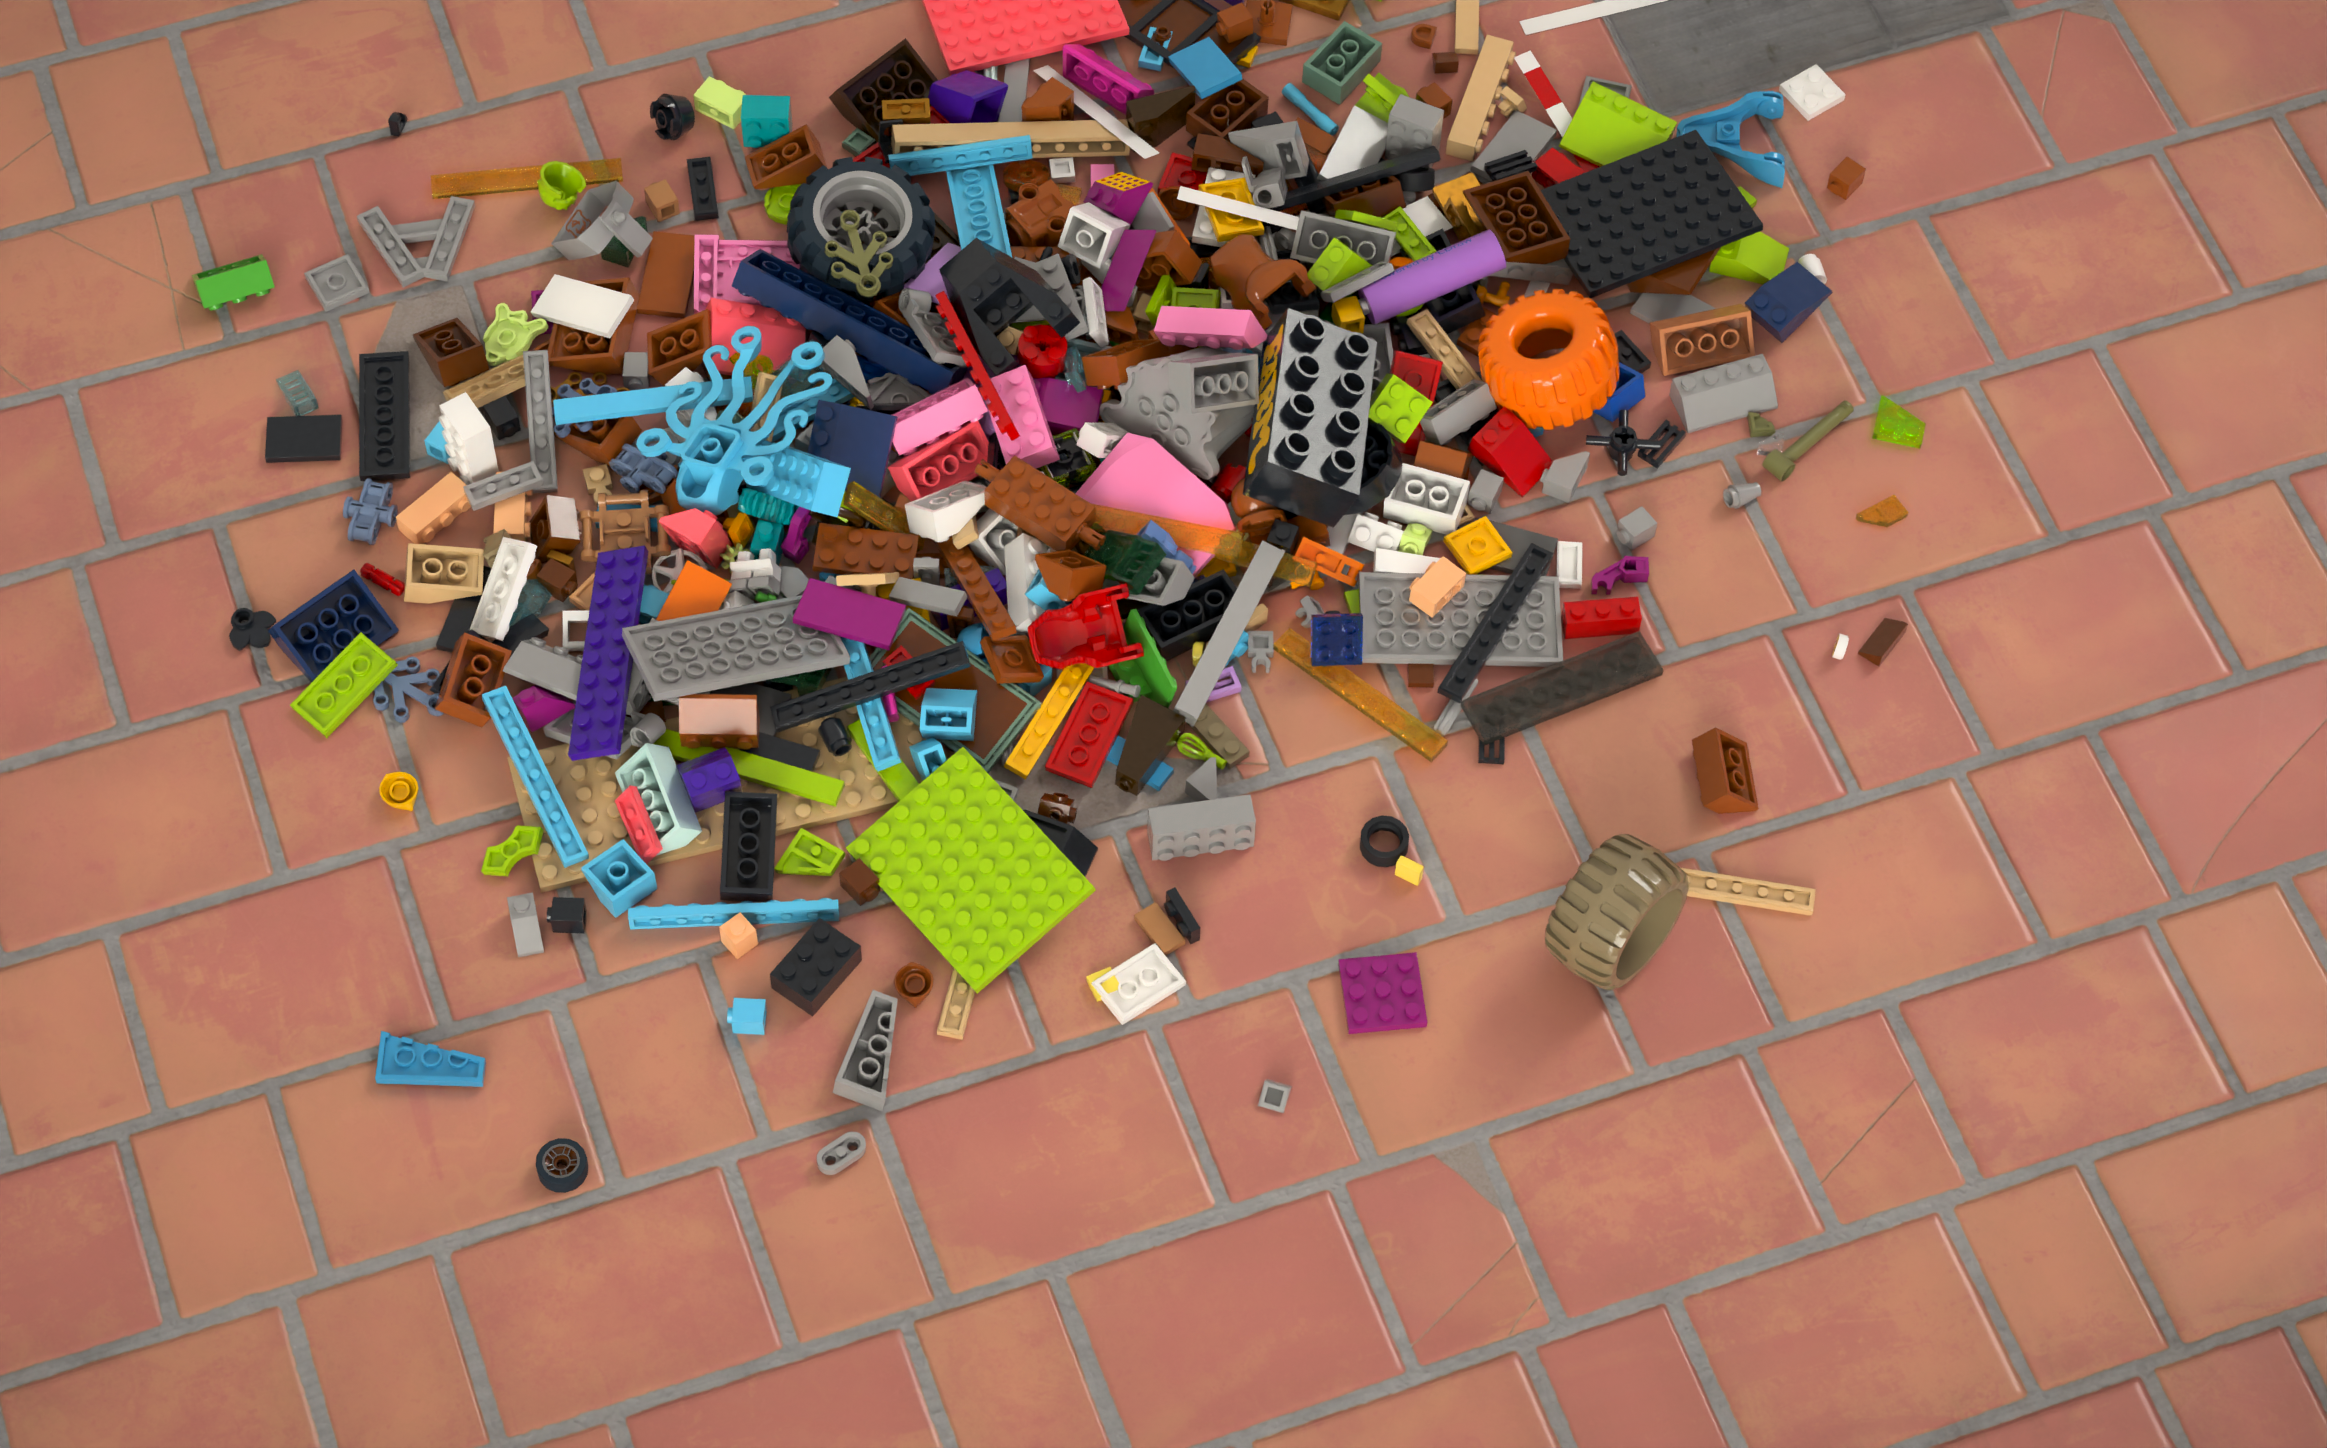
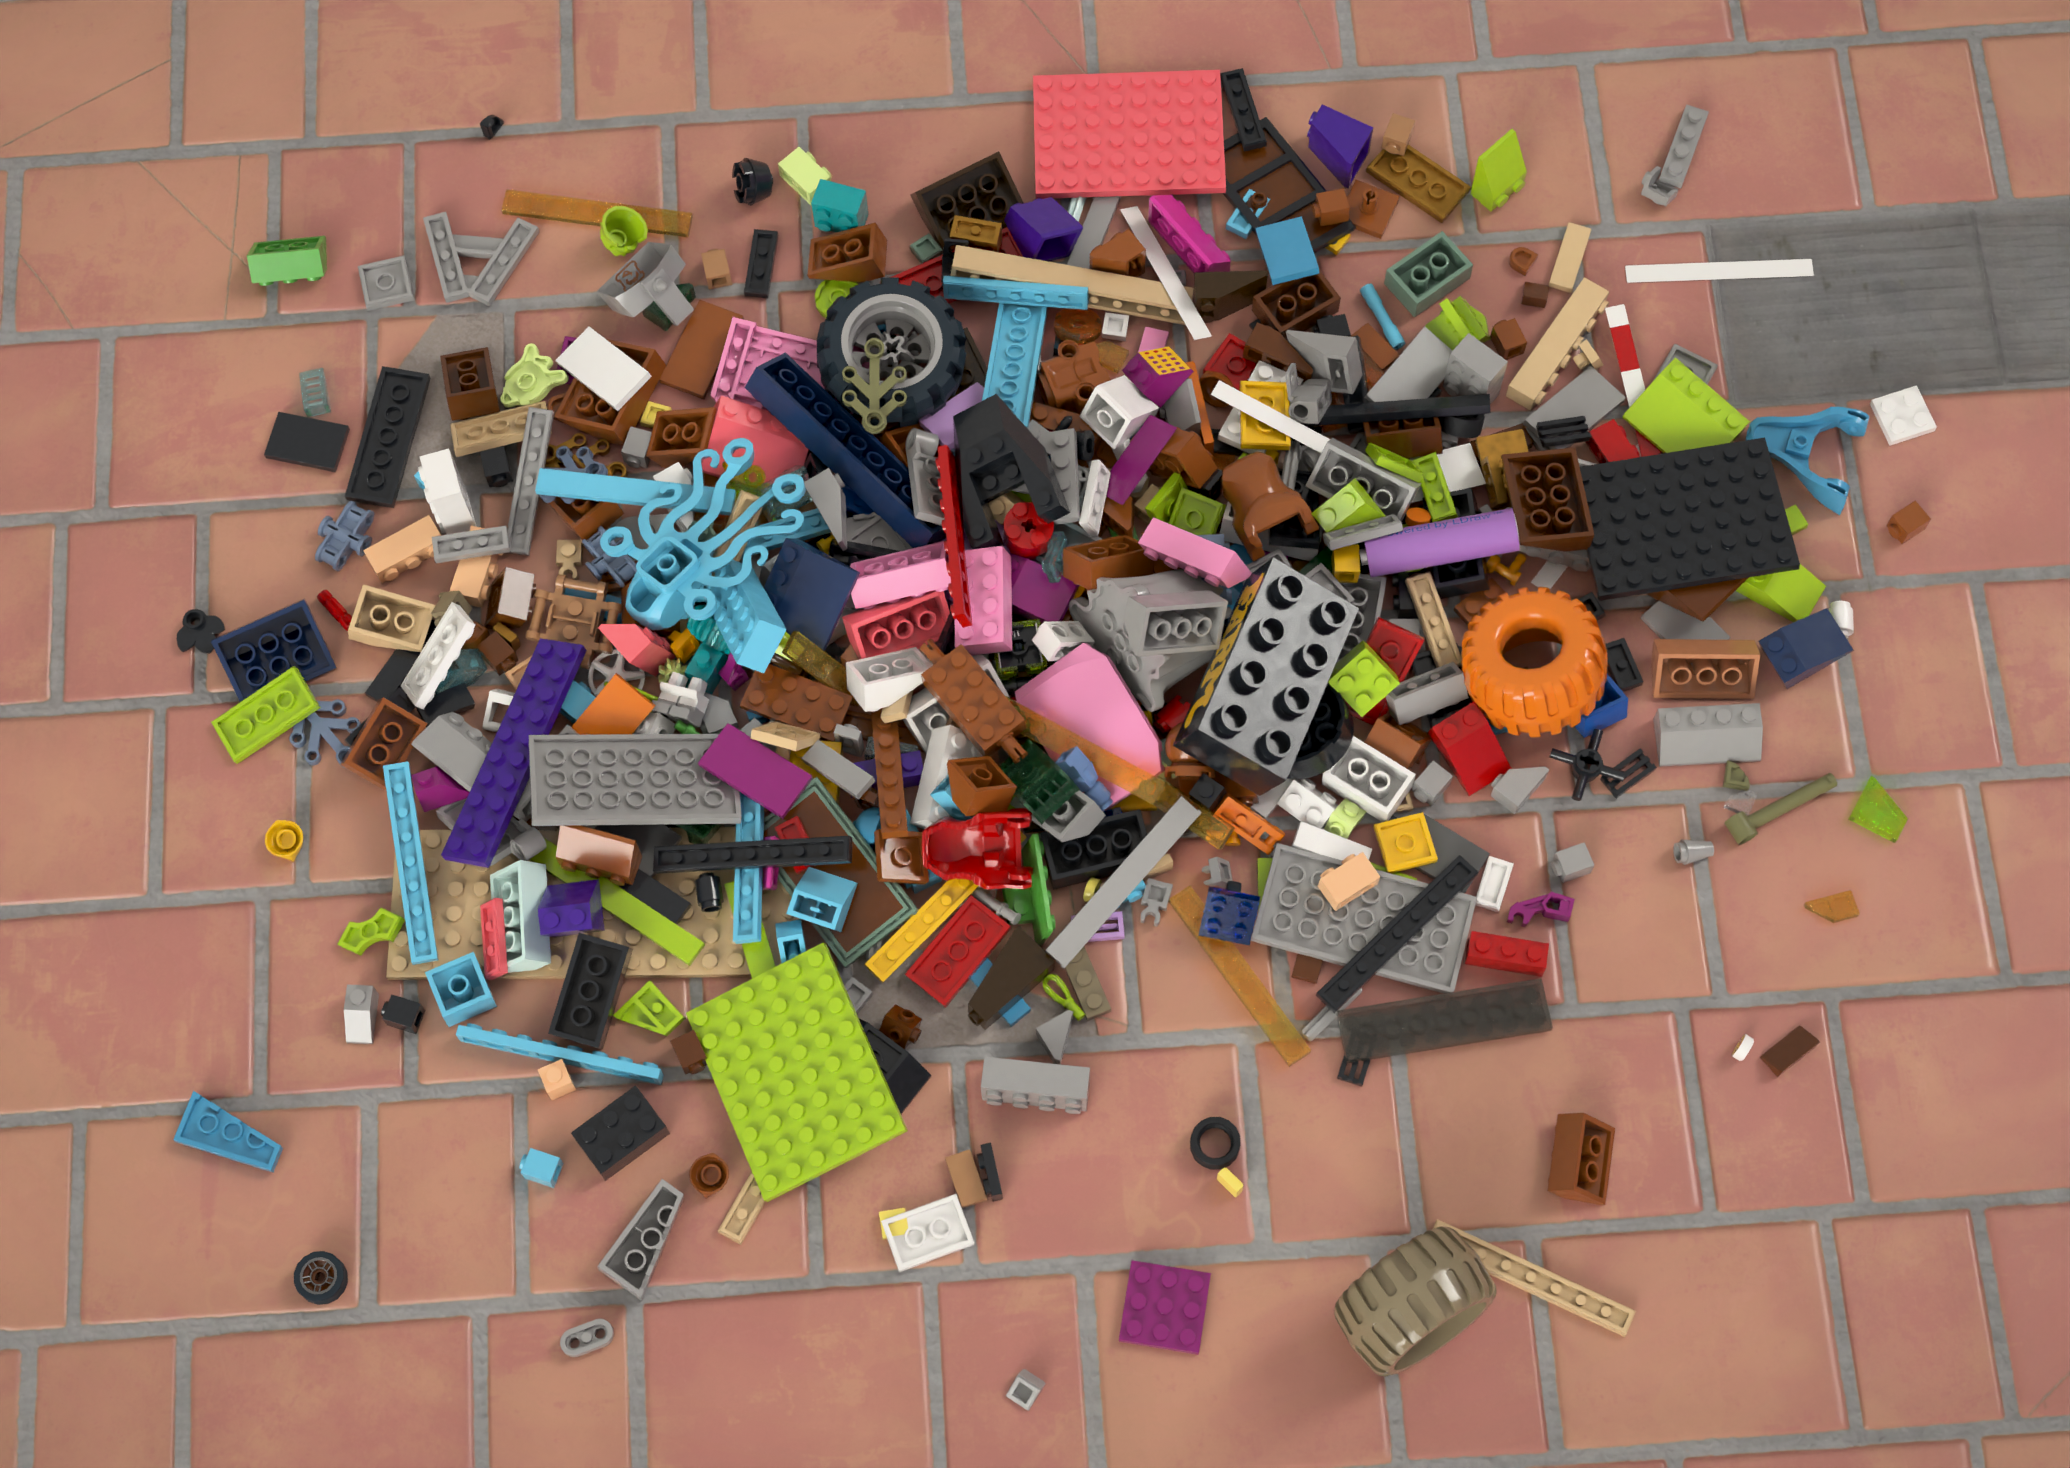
camera: 20 degrees right, 10 degrees up
none -> light yellow tile [640,401,672,429]

